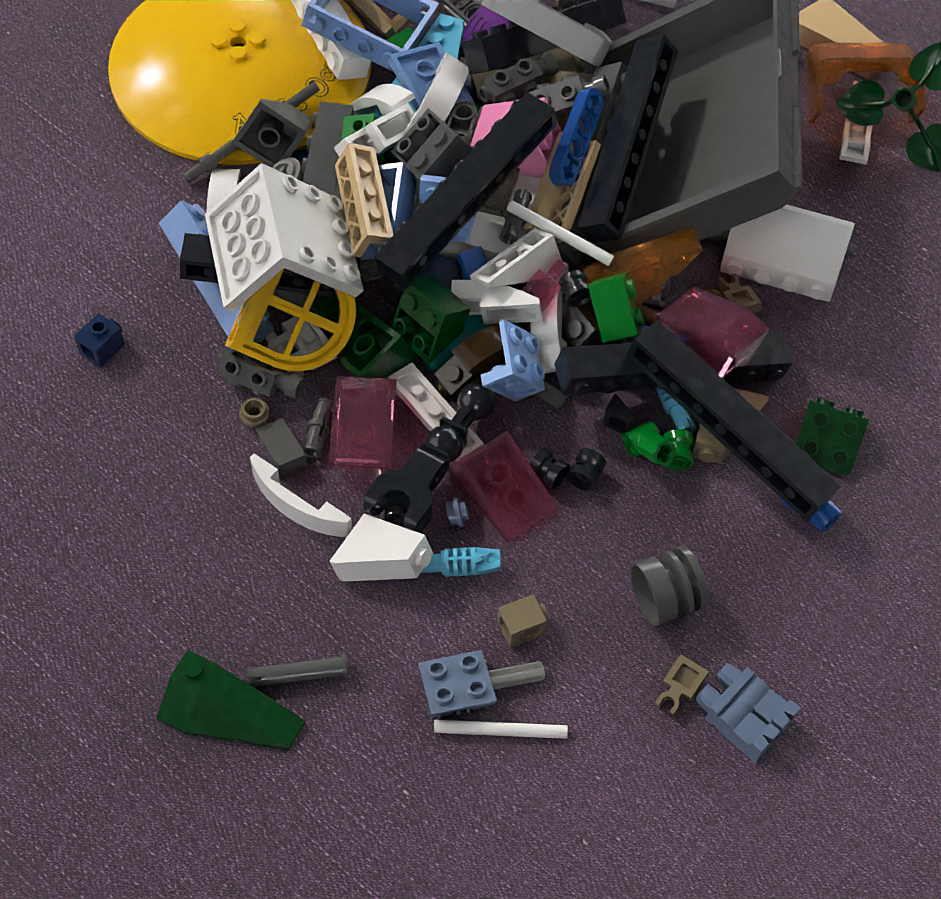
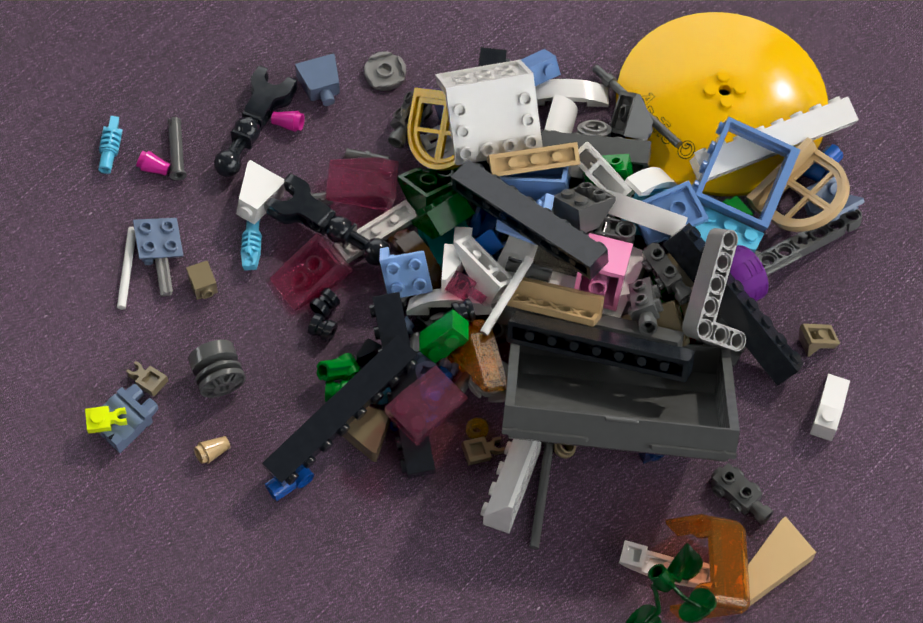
camera: 90 degrees right, 5 degrees up
dark blue brick [74,313,125,368] -> none
dark green wedge [156,650,306,751] -> none
dark tan plate [239,398,270,427] -> none
white slope [250,454,352,537] -> none
dark grey slope [255,418,308,478] -> none
sand blue plate [446,497,470,528] -> none
blue beam [549,88,604,186] -> none
dark green bracket [795,398,869,476] -> none
none -> neon yellow plate [85,406,127,434]
none -> medium azure hinge [99,116,123,174]
none -> dark pink cone [136,151,171,176]
none -> tan cone [194,436,230,464]
none -> black piece [214,65,297,177]
none -> dark pink cone [271,111,305,132]
none -> sand blue torso [295,53,340,106]
none -> light grey tile [364,51,406,91]

